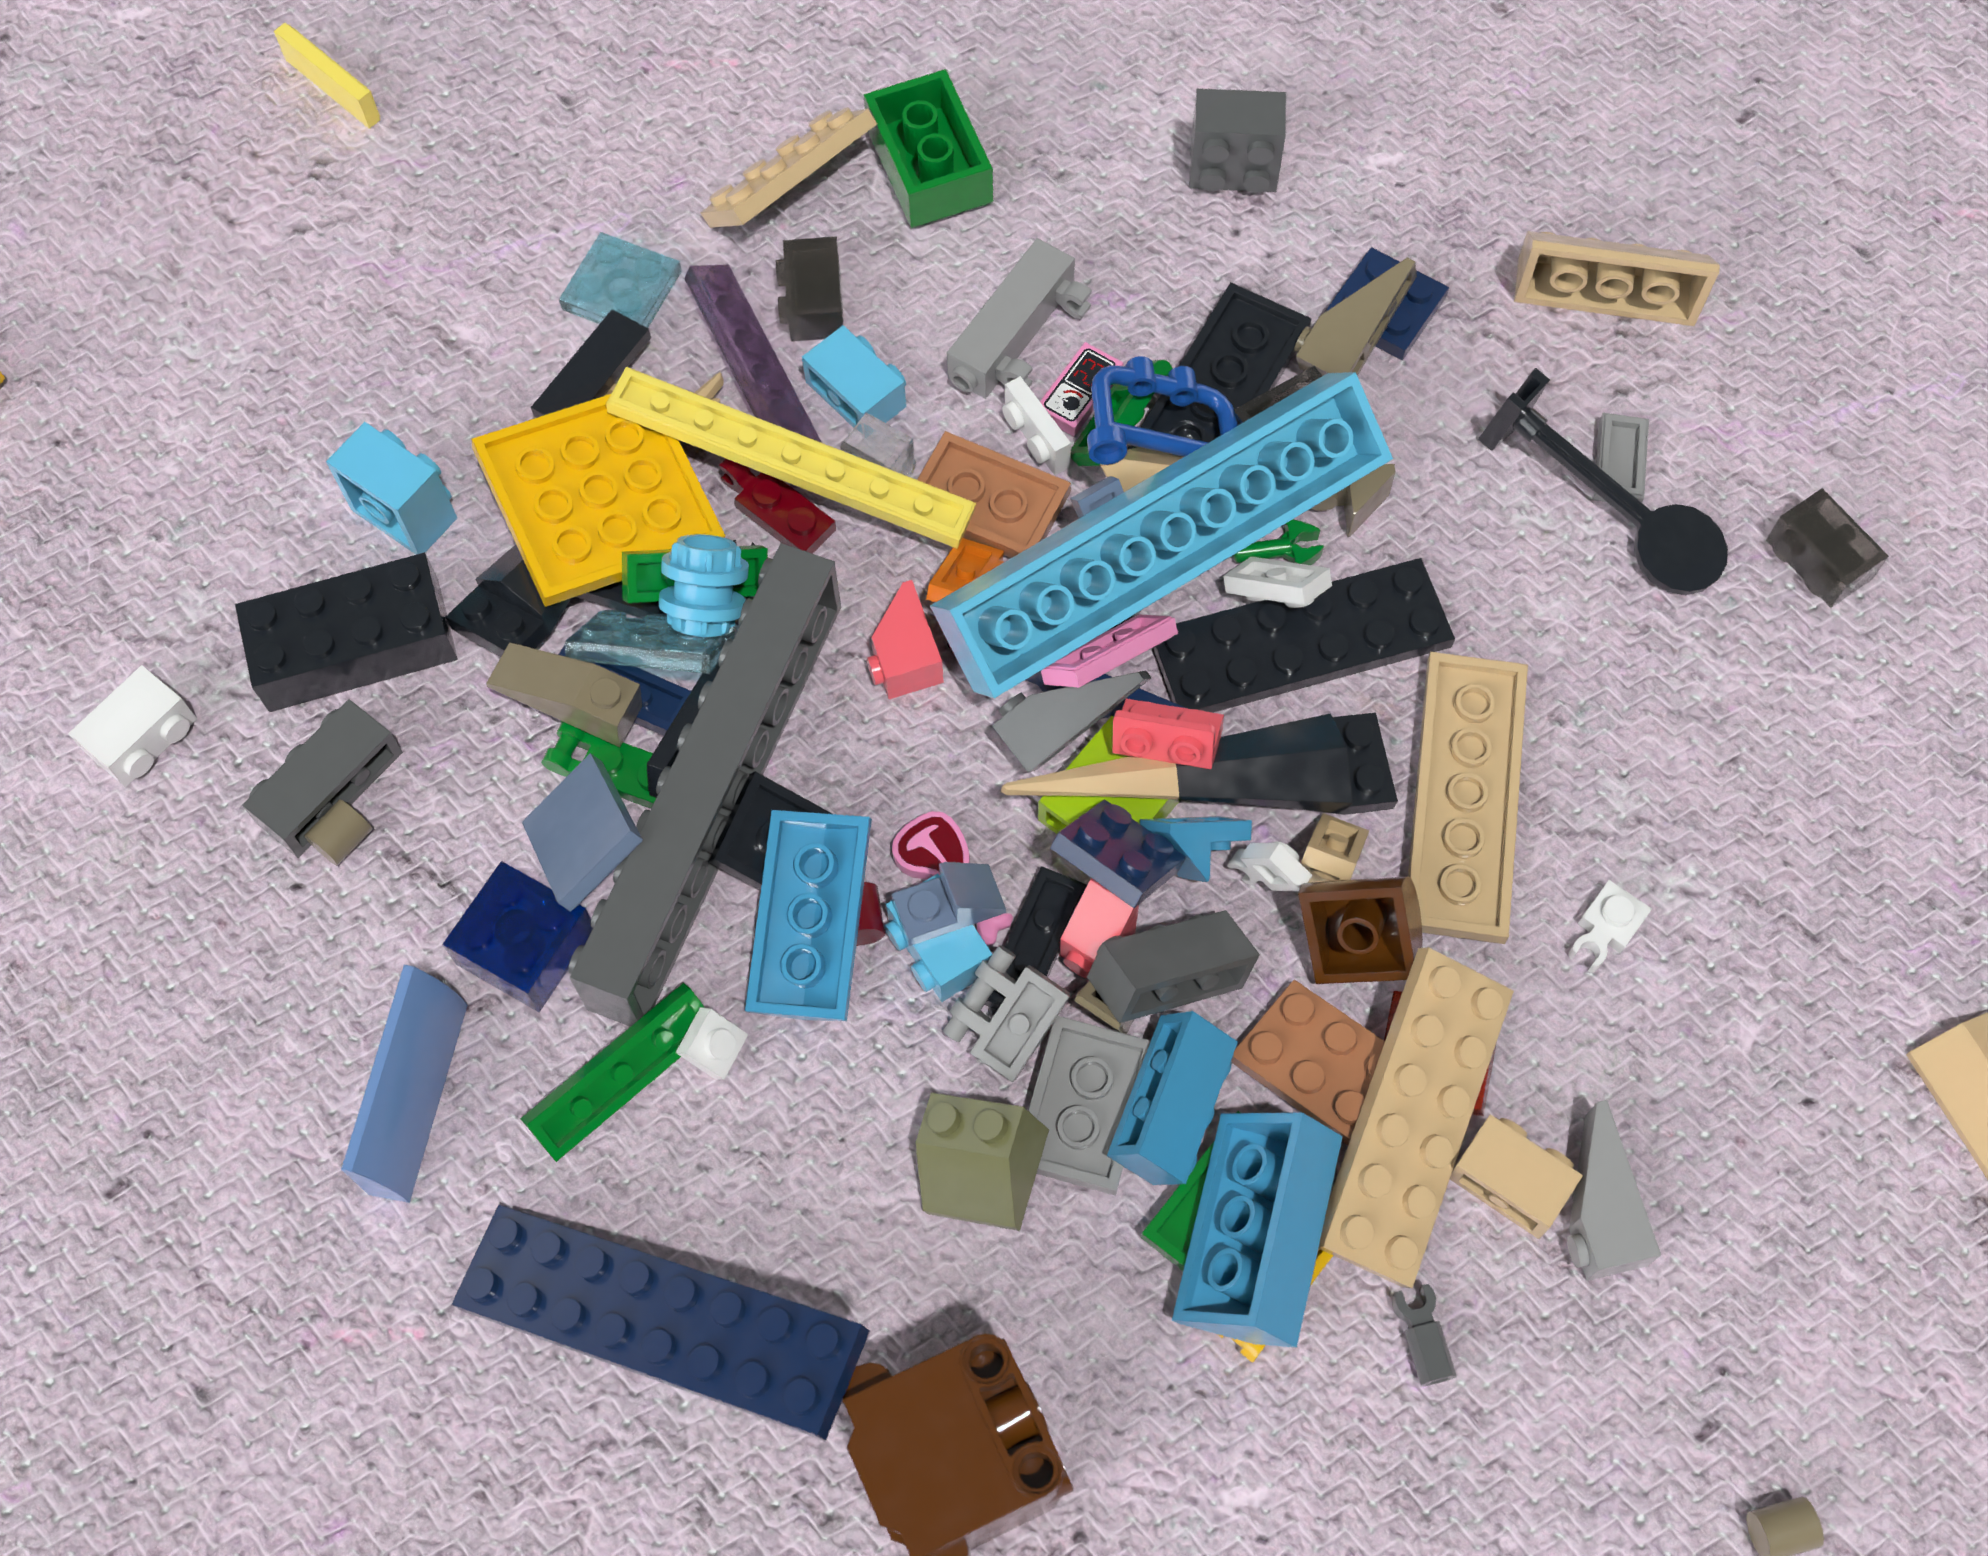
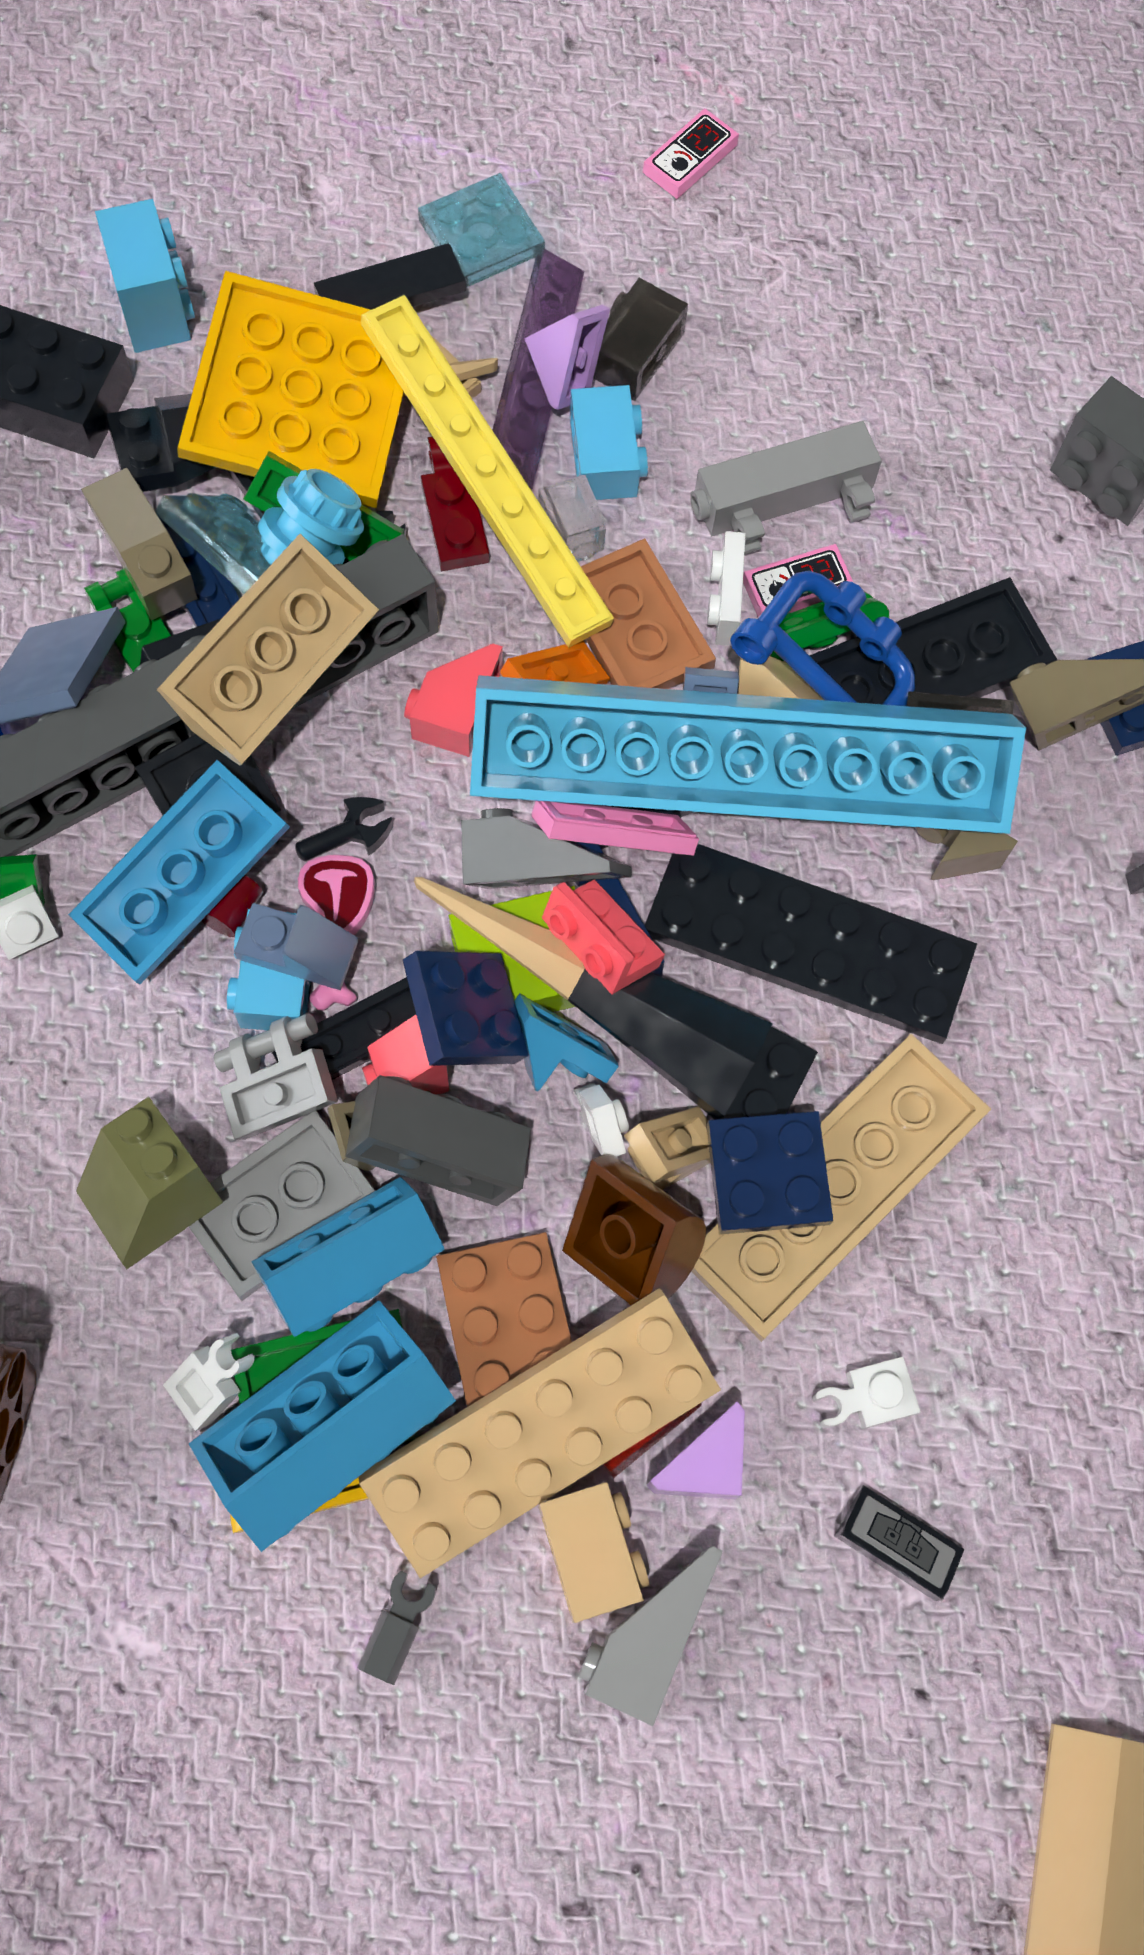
camera: 30 degrees right, 5 degrees up
tan plate [700,107,877,228] -> none
green brick [863,69,993,228] -> none
white plate [1223,556,1332,608] -> none
green bar [1232,519,1324,565] -> none
none -> tan slope [157,534,379,766]
none -> white plate [163,1333,255,1431]
none -> black bar [295,797,393,861]
none -> lavender slope [524,305,610,410]
none -> tile [643,108,739,199]
none -> lavender slope [647,1402,745,1499]
none -> dark blue plate [706,1111,834,1235]
none -> slope [834,1485,965,1601]

